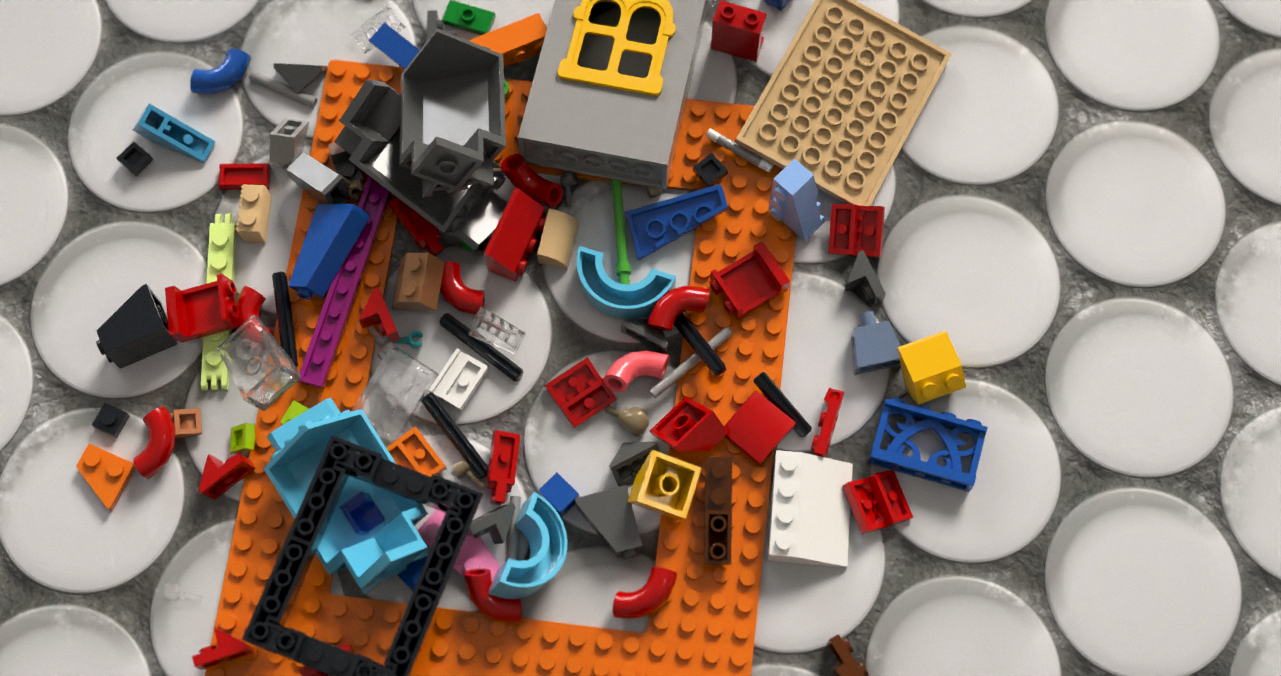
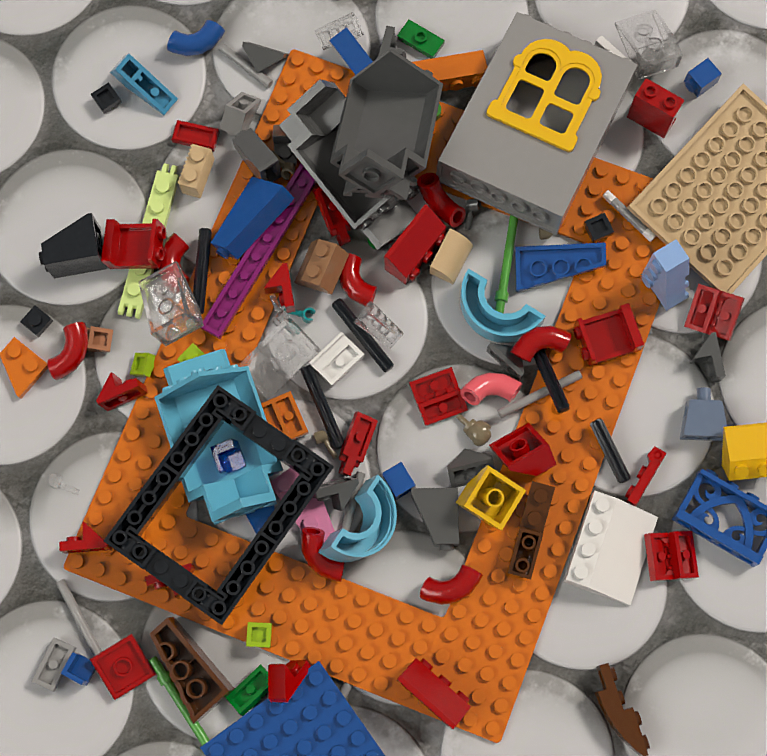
camera: 15 degrees right, 5 degrees up
red slope [724,390,796,466] -> none

